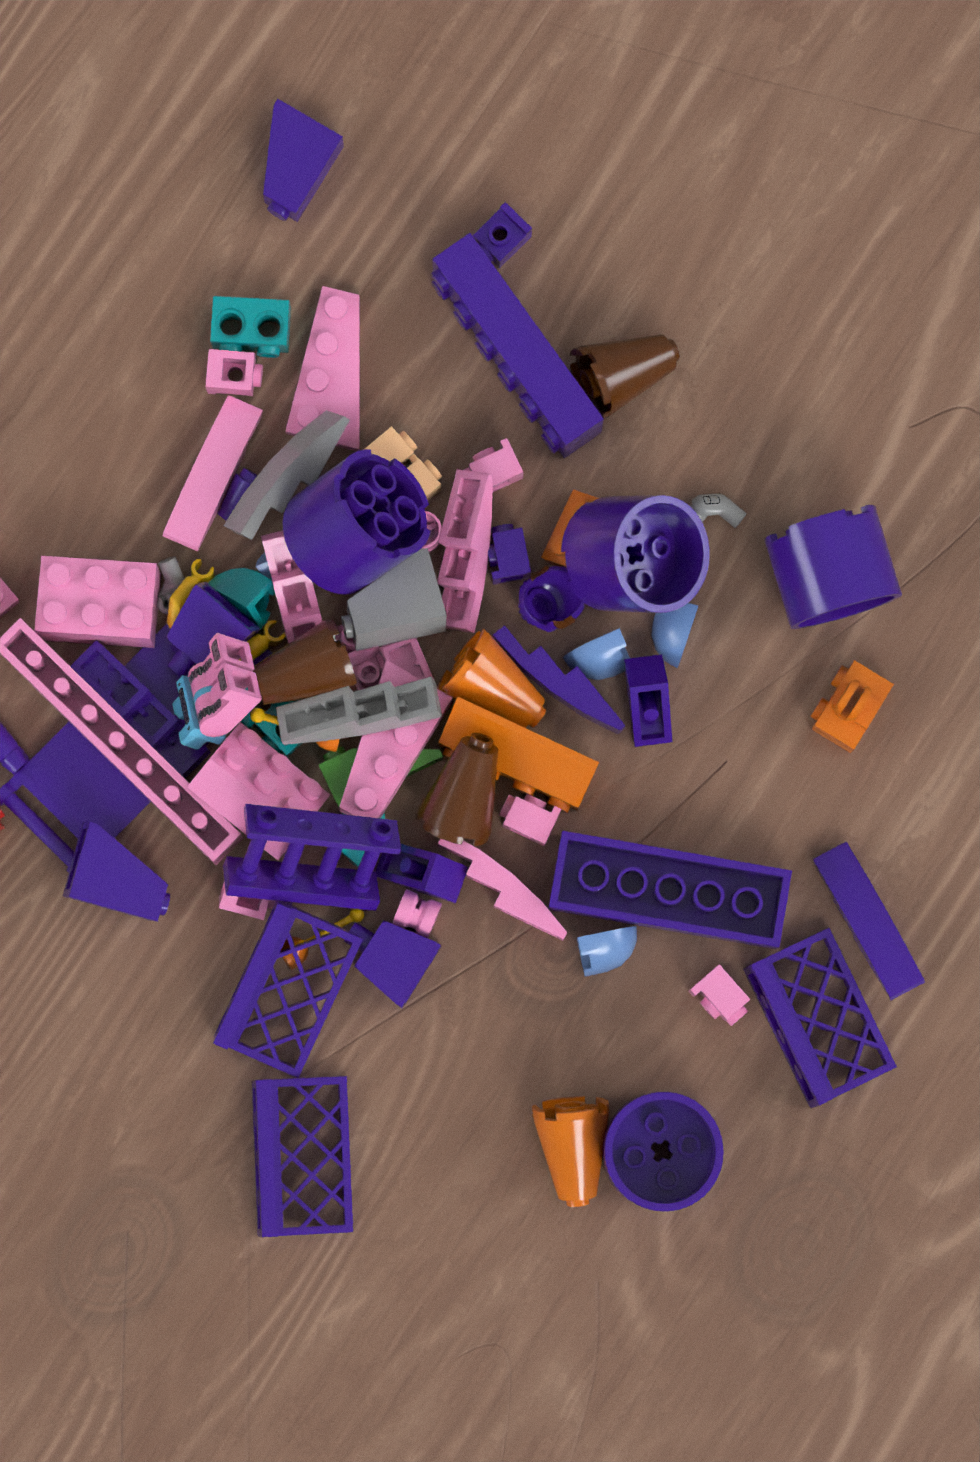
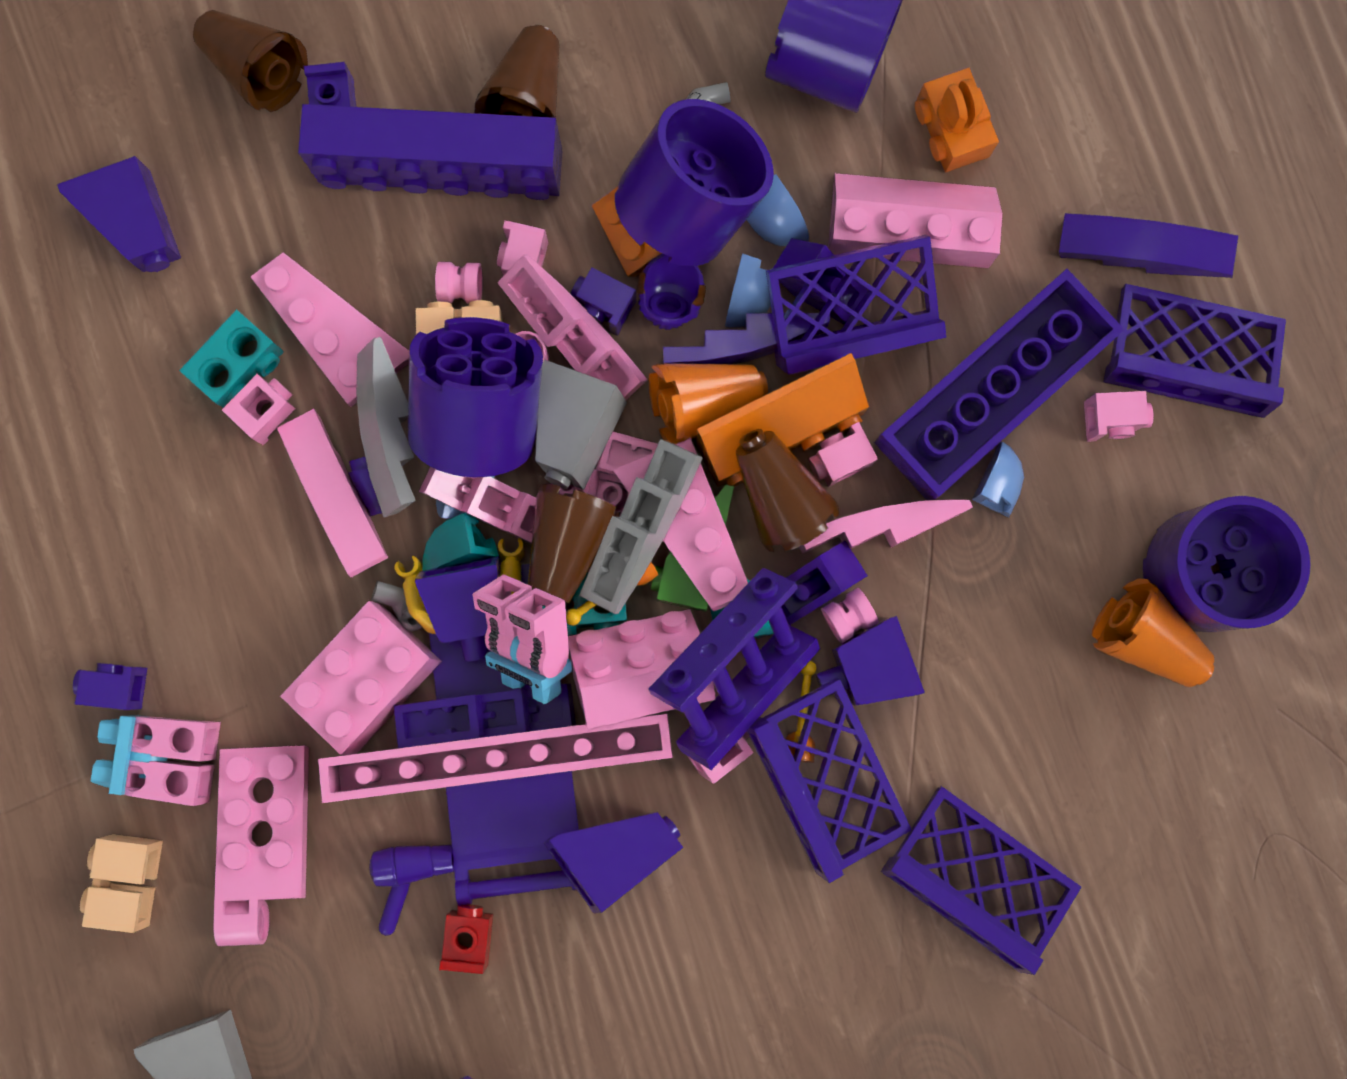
camera: 50 degrees left, 0 degrees up
none -> reddish brown cone [193,10,308,112]
none -> bright pink wheel [435,262,483,304]
none -> dark purple fence [766,235,947,375]
none -> bright pink slope [828,173,1002,268]

